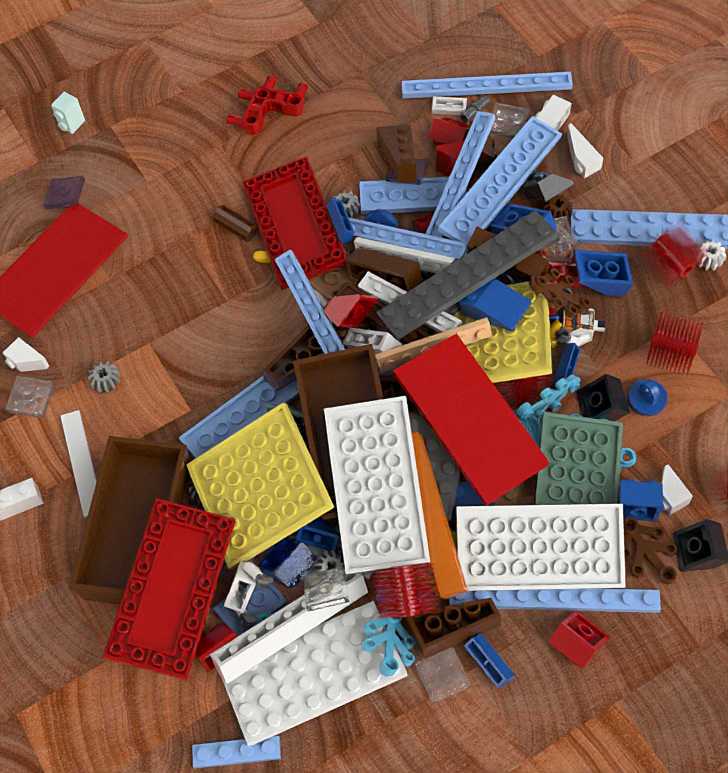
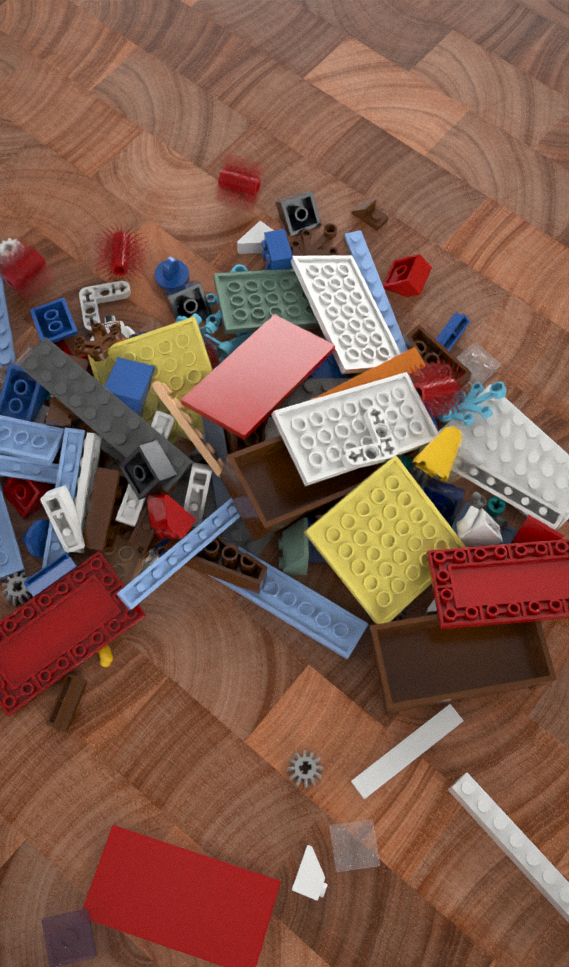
camera: 115 degrees left, 5 degrees up
none -> white slope [40,485,85,553]
none -> white beam [79,281,131,335]
none -> black slope [119,440,177,500]
none -> white beam [342,405,398,469]
none -> reddish brown slope [351,199,388,231]
none -> yellow cone [412,426,463,483]

